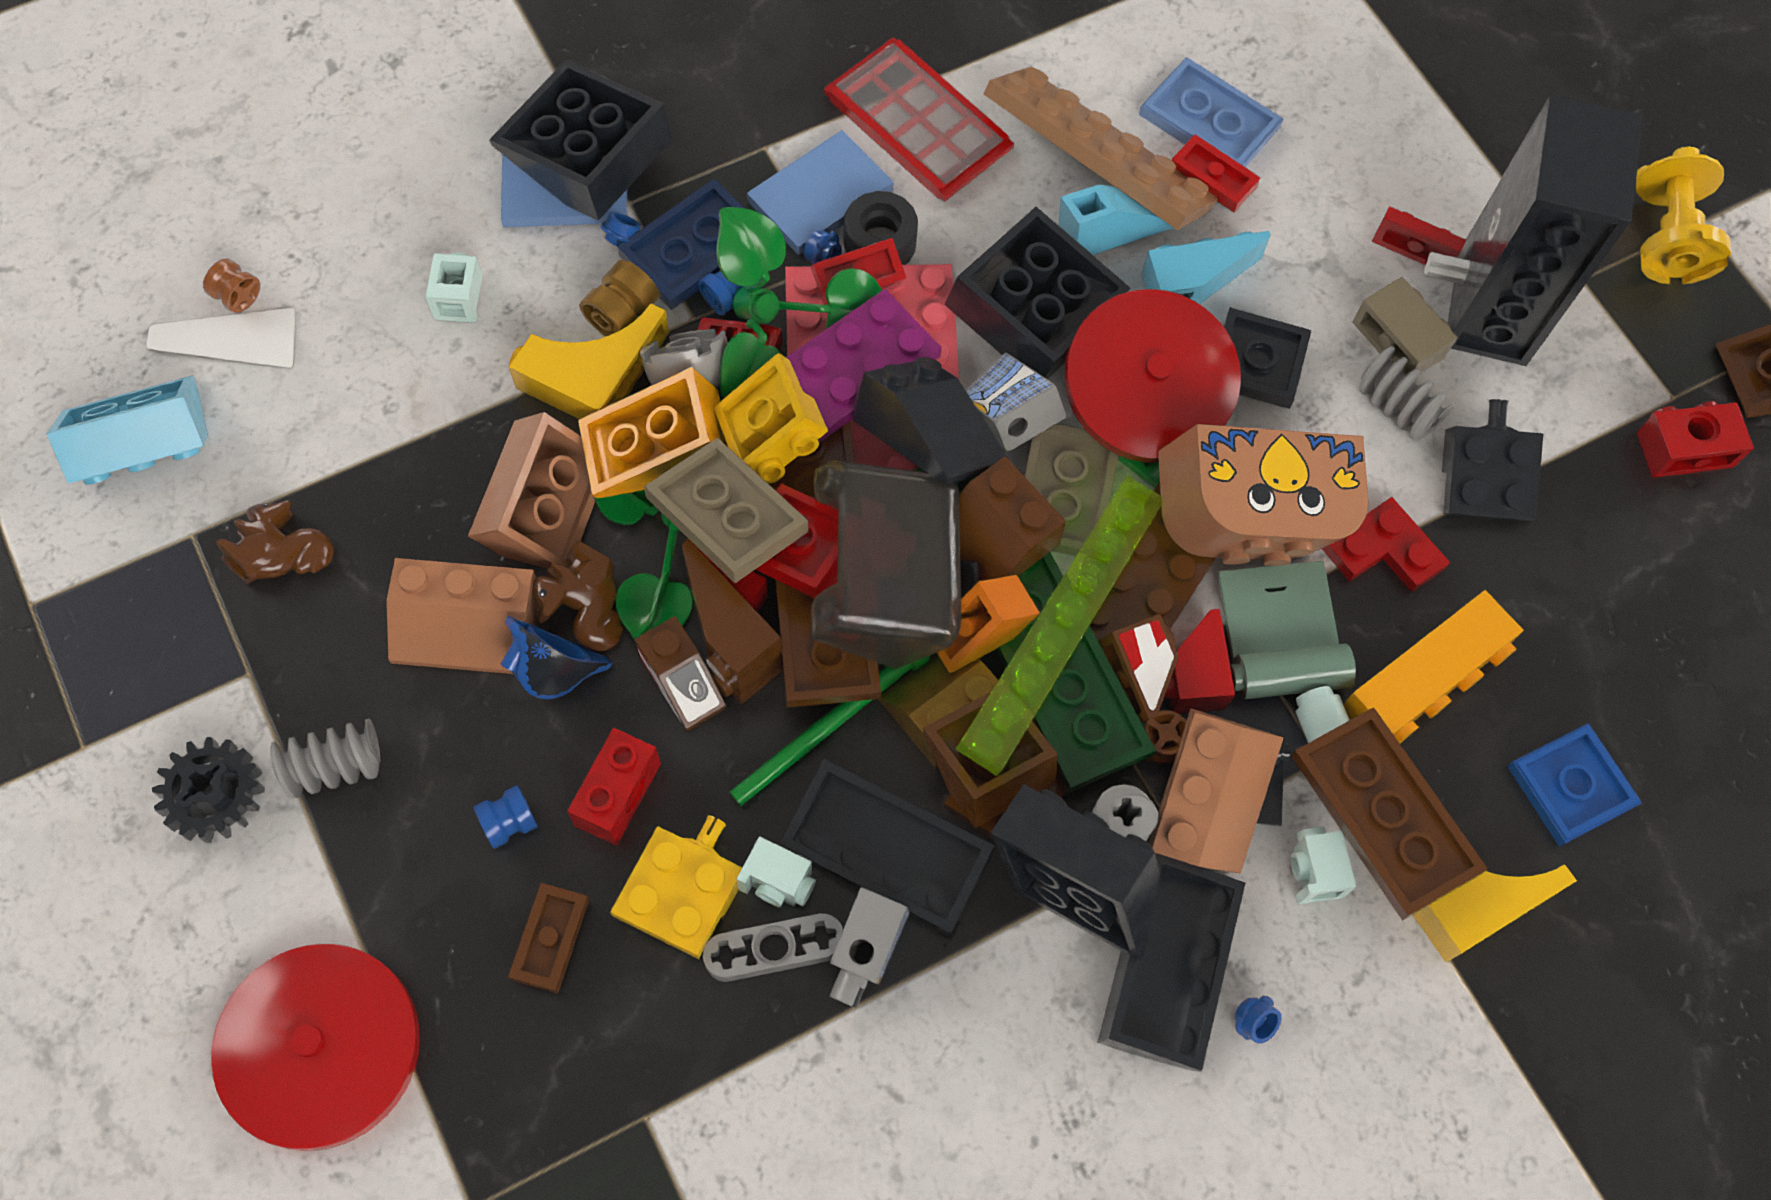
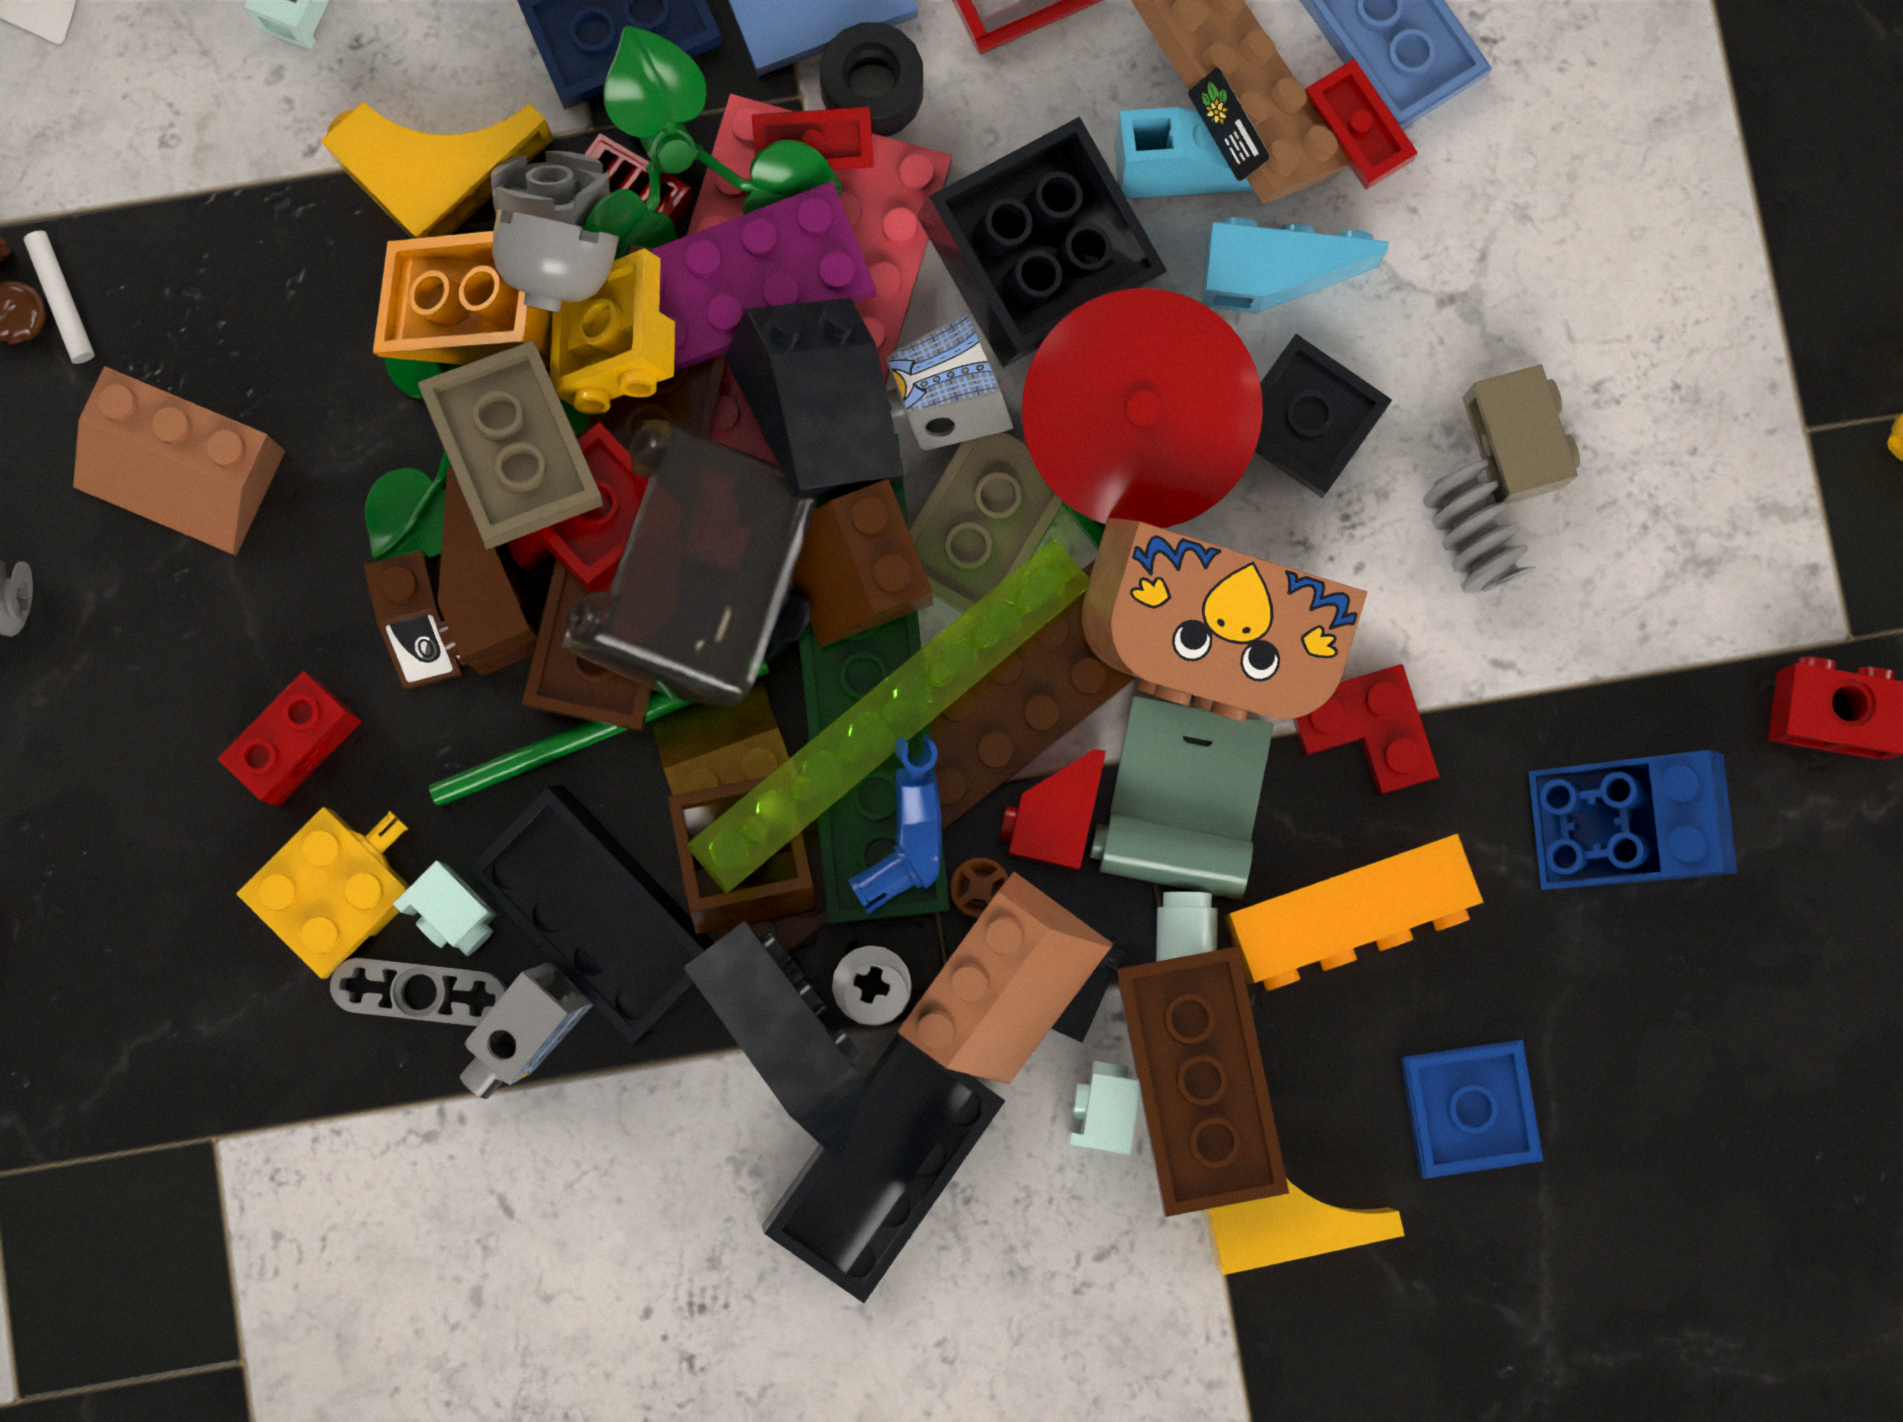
camera: 20 degrees right, 15 degrees up
nougat slope [468,412,595,569] -> none
blue wheel [473,785,538,849] -> none
hat [500,616,613,699] -> none
reddish brown plate [508,883,590,994] -> none
reddish brown animal [532,541,624,651] -> none
pearl gold wheel [579,260,660,337] -> none
blue plate [804,230,842,265] -> none
orange slope [927,575,1040,673] -> none
slope [1098,614,1178,723] -> none
blue plate [1235,995,1282,1044] -> none
red plate [1372,206,1466,266] -> none
black piece [1424,94,1643,366] -> none
black plate [1442,399,1544,522] -> none
none -> white piece [23,231,95,364]
none -> light grey cylinder [492,209,619,313]
none -> blue arm [847,734,942,914]
none -> black sticker [1188,68,1270,181]
none -> blue slope [1528,750,1737,890]

